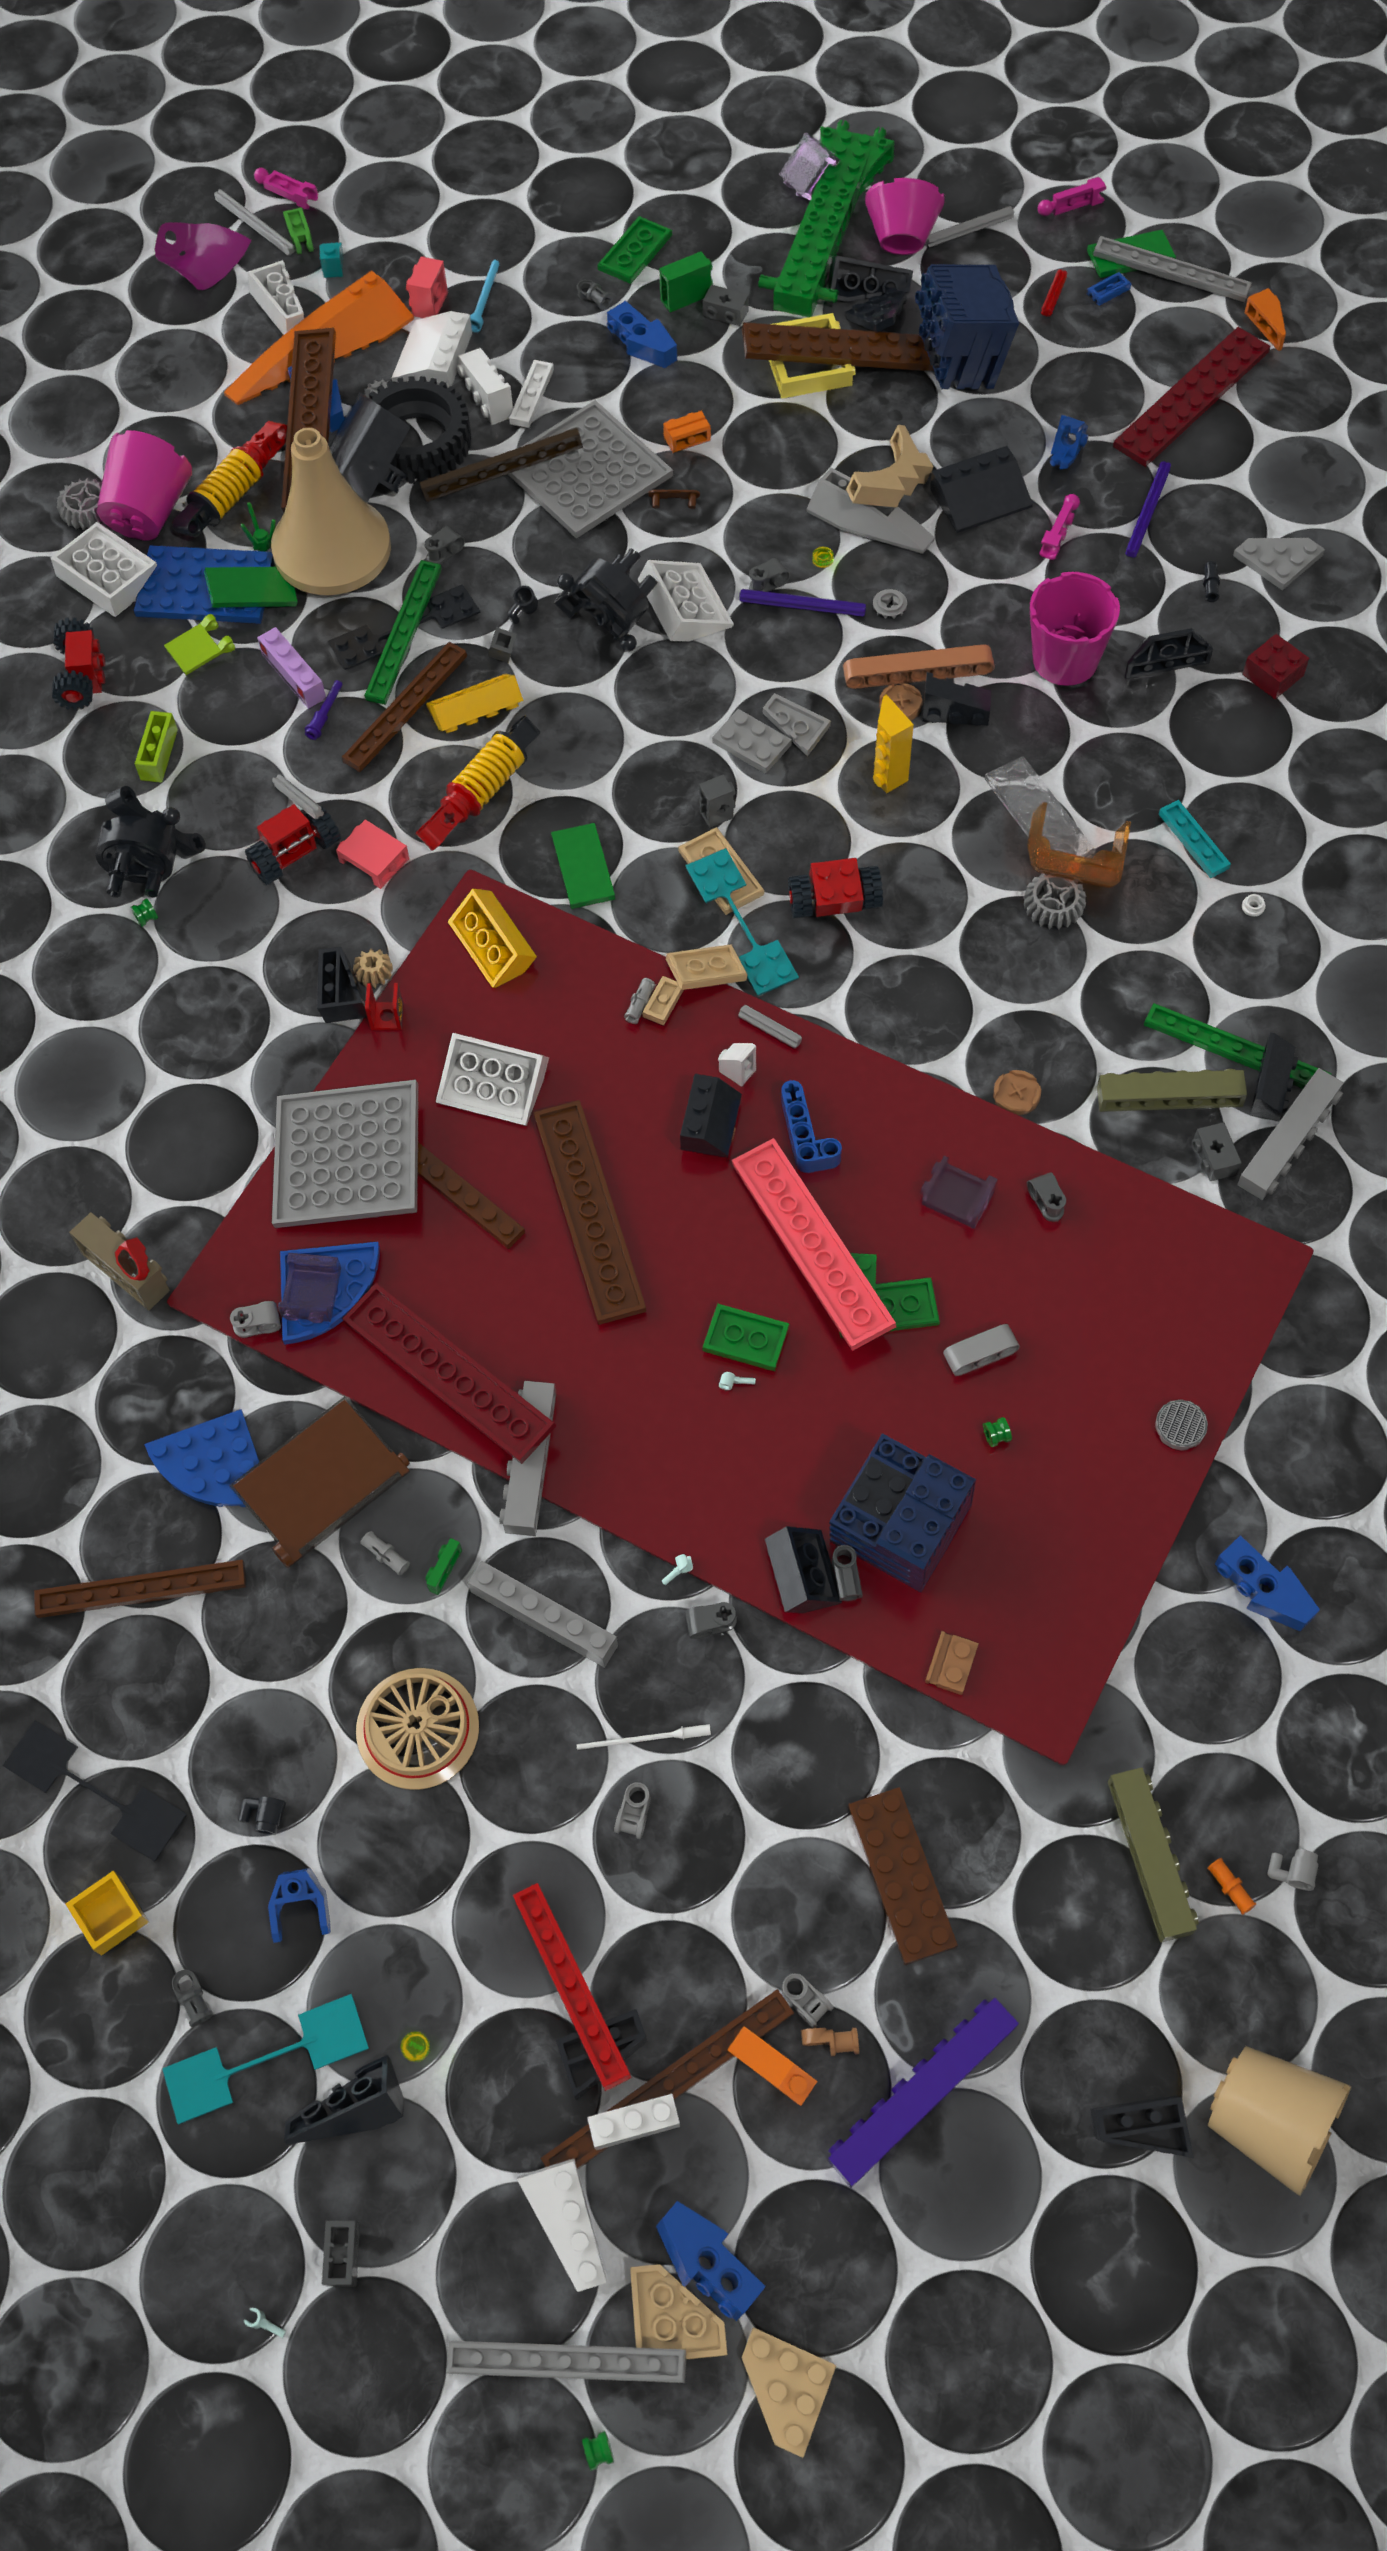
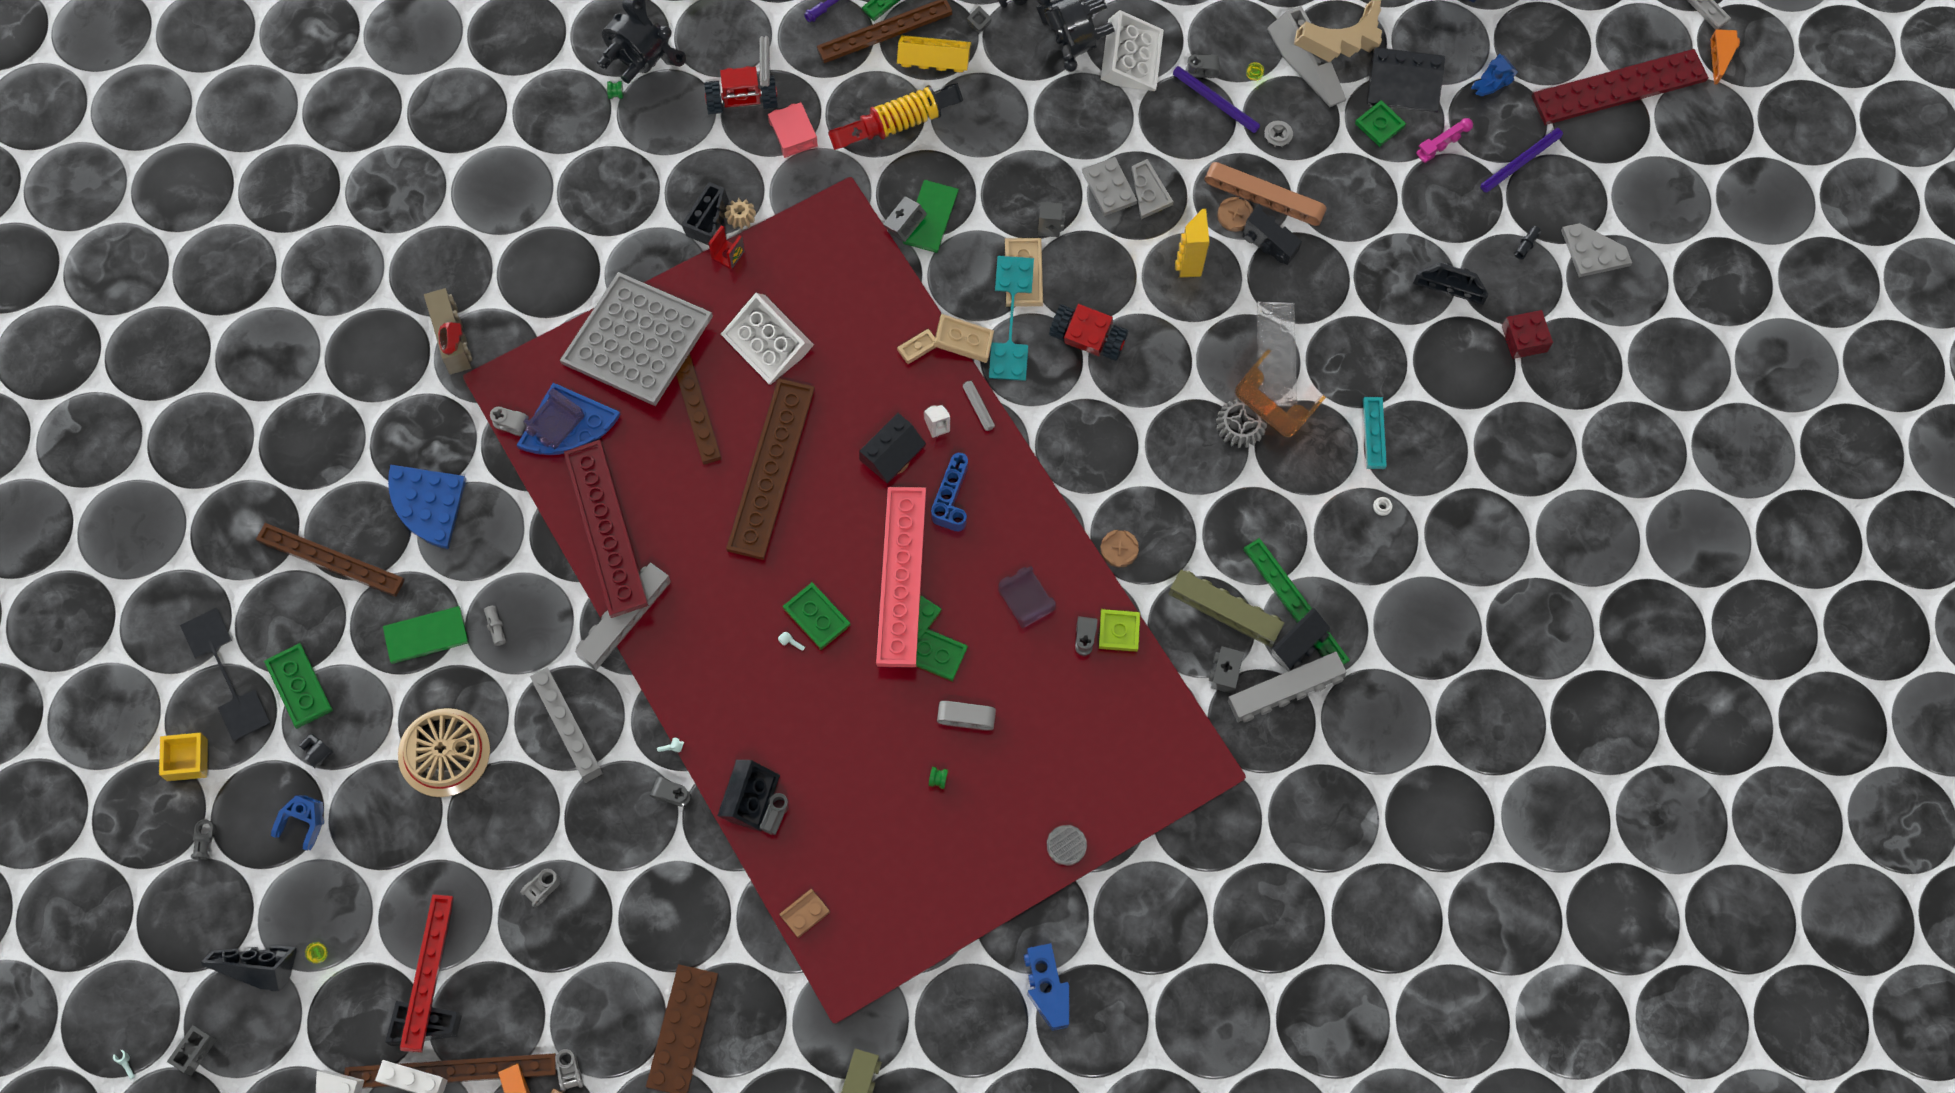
camera: 25 degrees right, 5 degrees up
teal hinge [162,1994,369,2125] -> none
reddish brown door [229,1396,410,1568] -> none
green plate [425,1538,463,1595] -> none
yellow slope [448,889,537,988] -> none
white piece [577,1724,711,1750] -> none
light grey pin [624,978,656,1024] -> none
dark blue piece [829,1433,976,1593] -> none
dark pink cone [1030,572,1120,686] -> none
none -> green tile [264,643,333,729]
none -> green tile [383,606,469,664]
none -> dark grey brick [883,197,927,242]
none -> lime plate [1099,609,1140,652]
none -> green plate [1355,100,1406,147]

